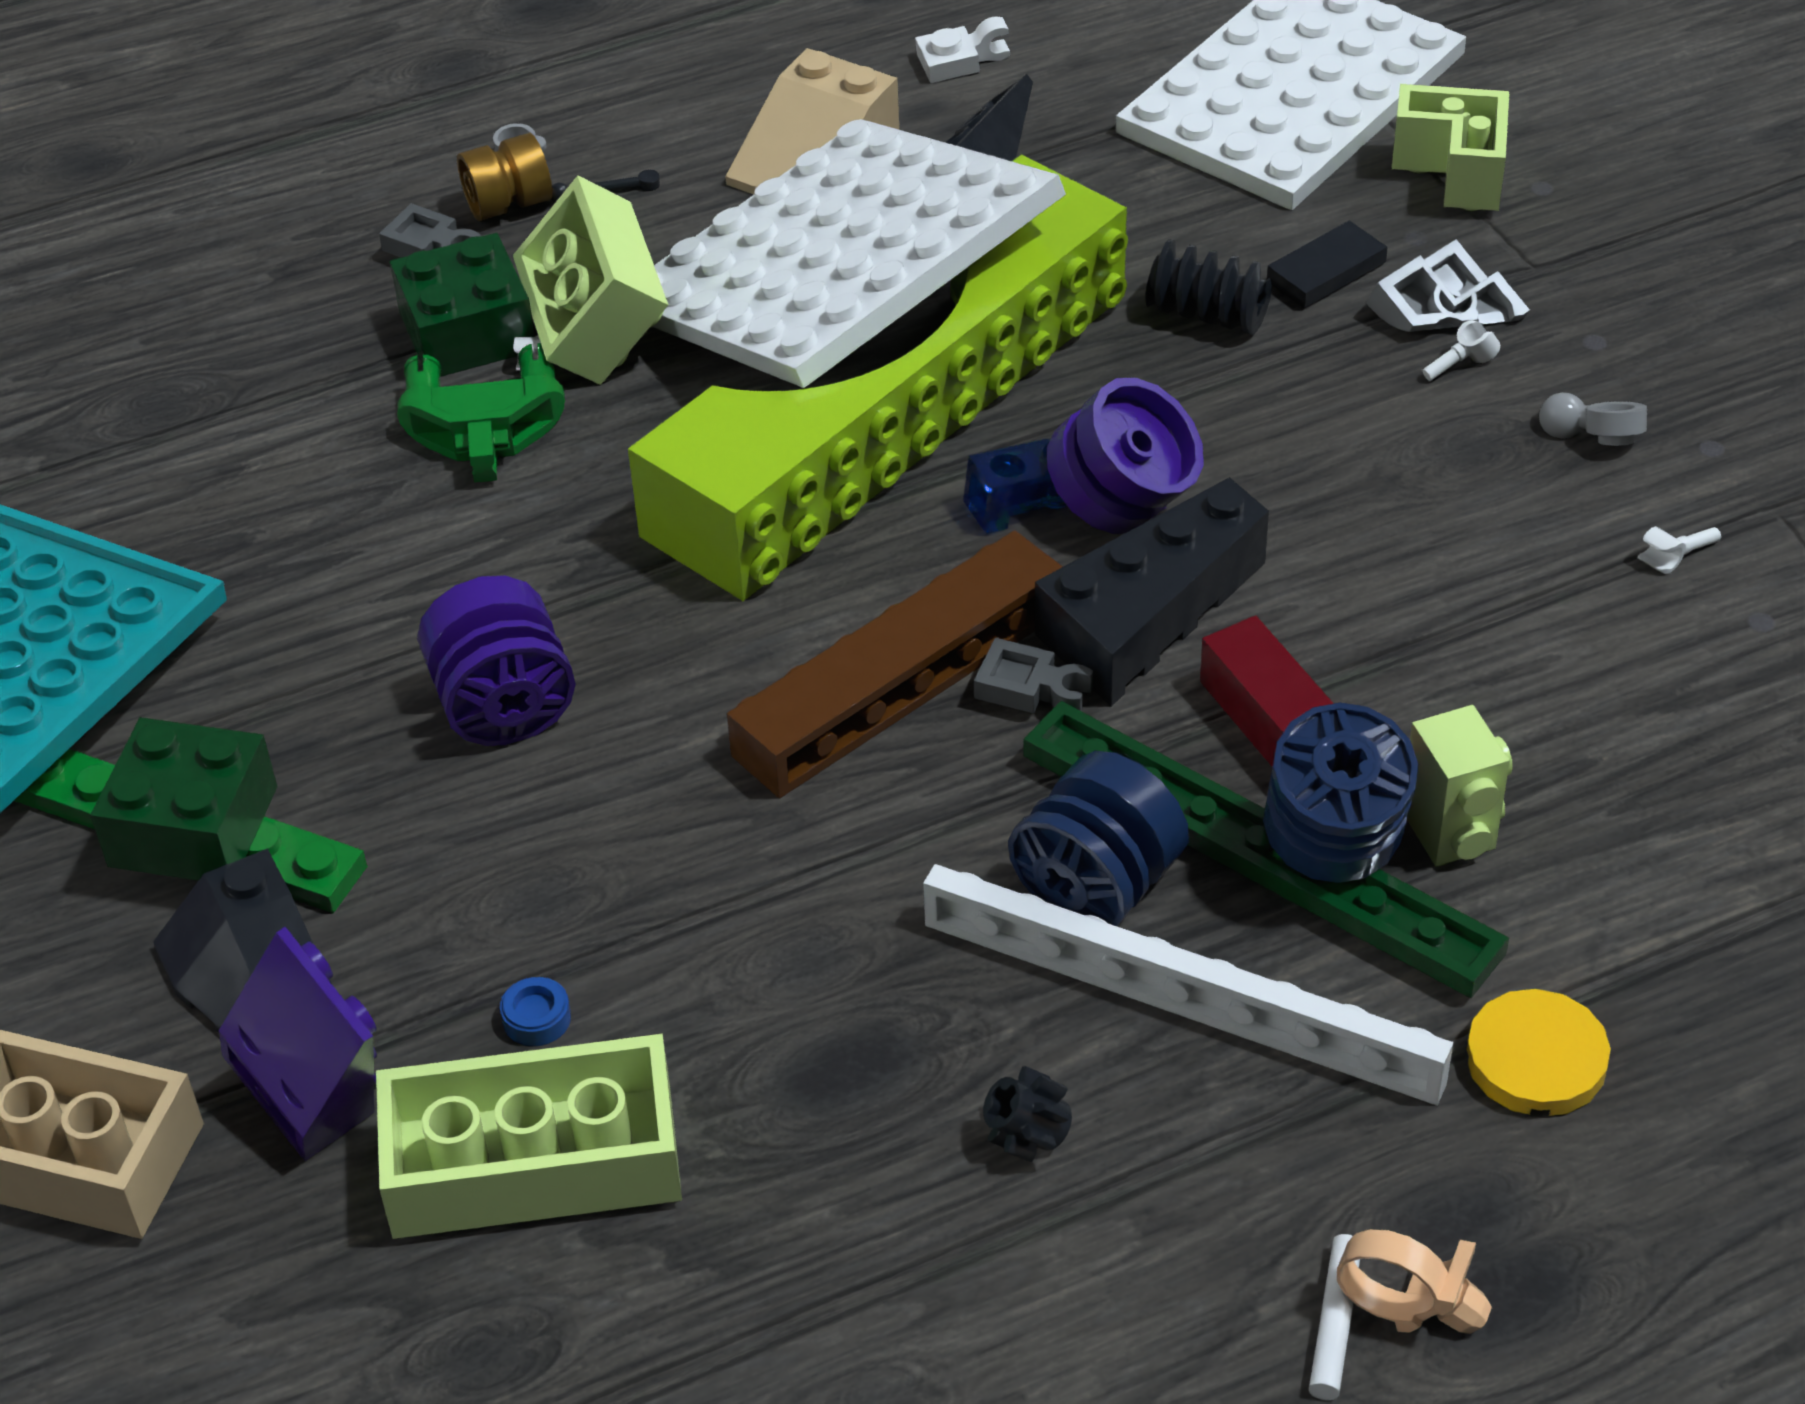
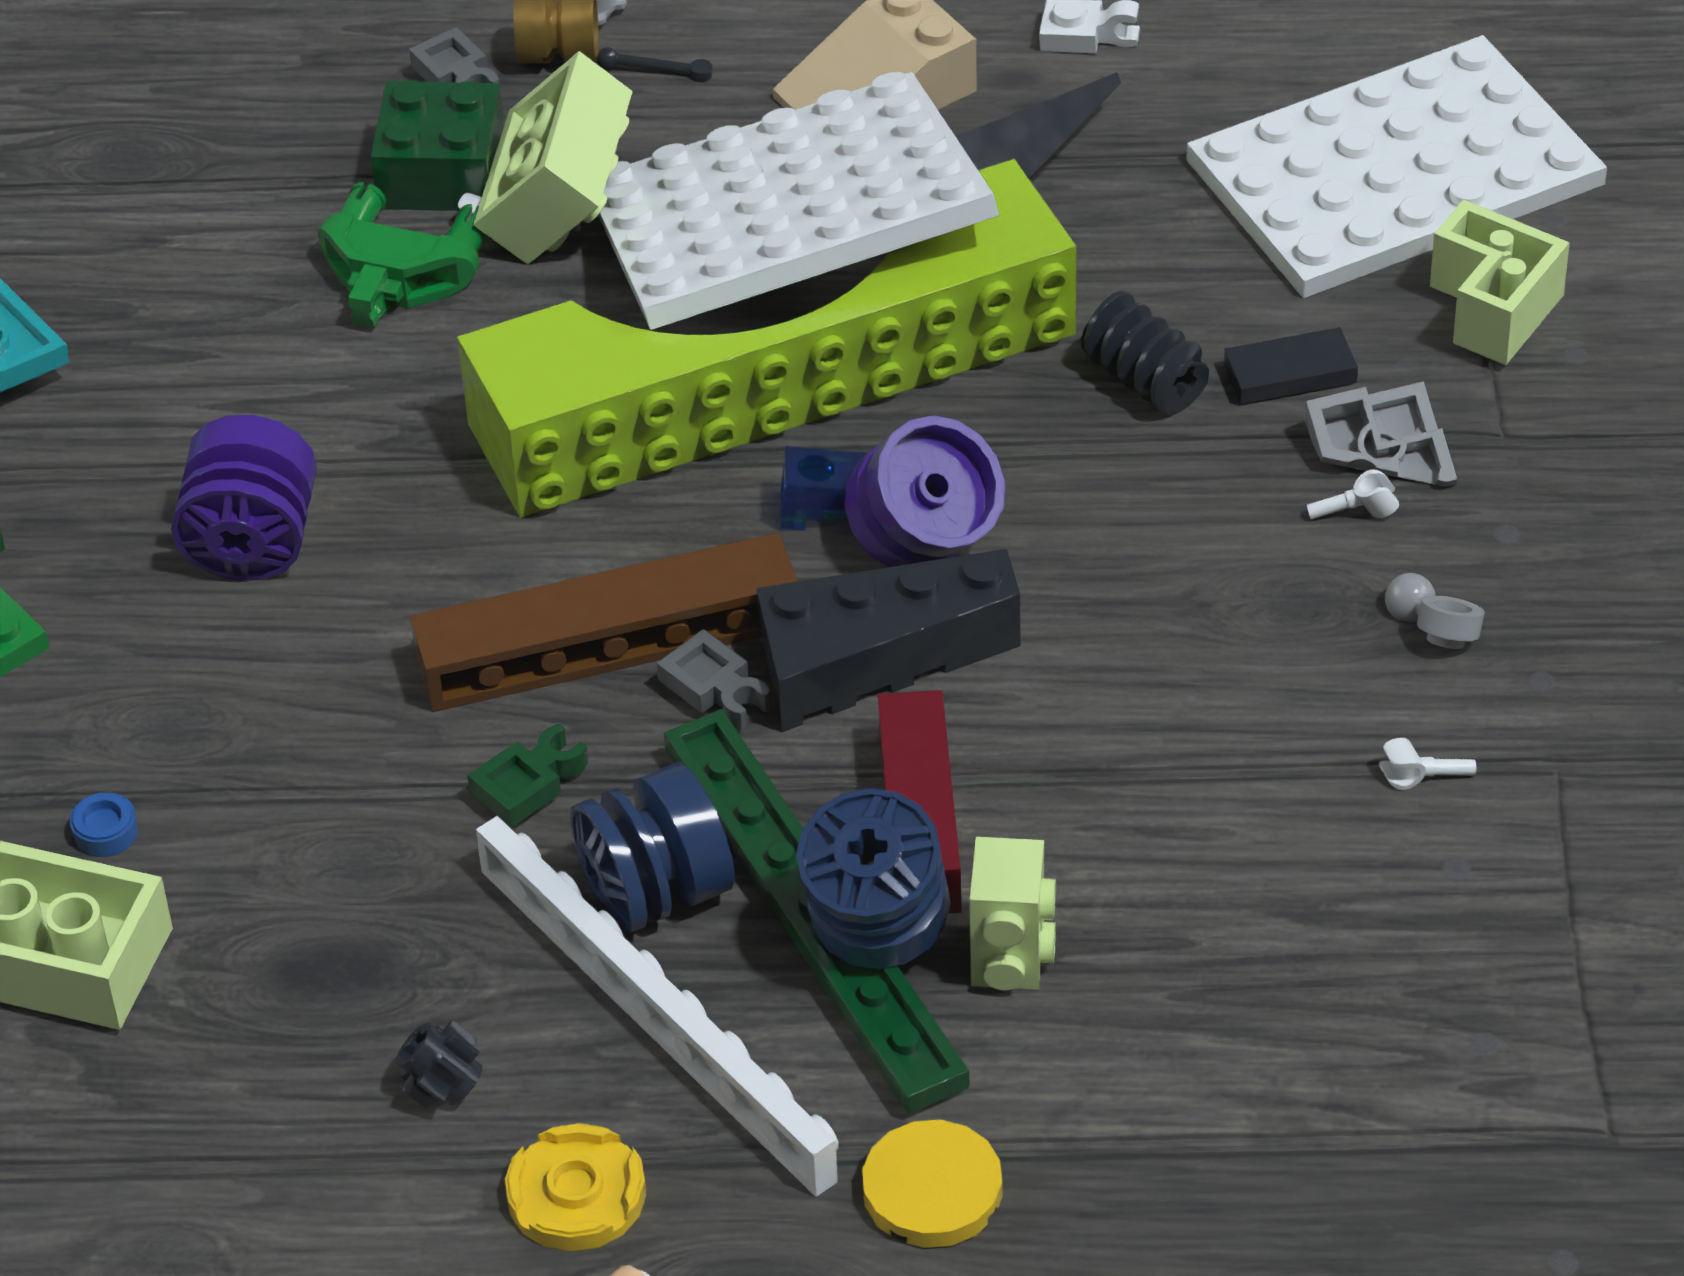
camera: 25 degrees right, 0 degrees up
none -> dark green plate [467,724,588,828]
none -> yellow tile [505,1123,646,1252]

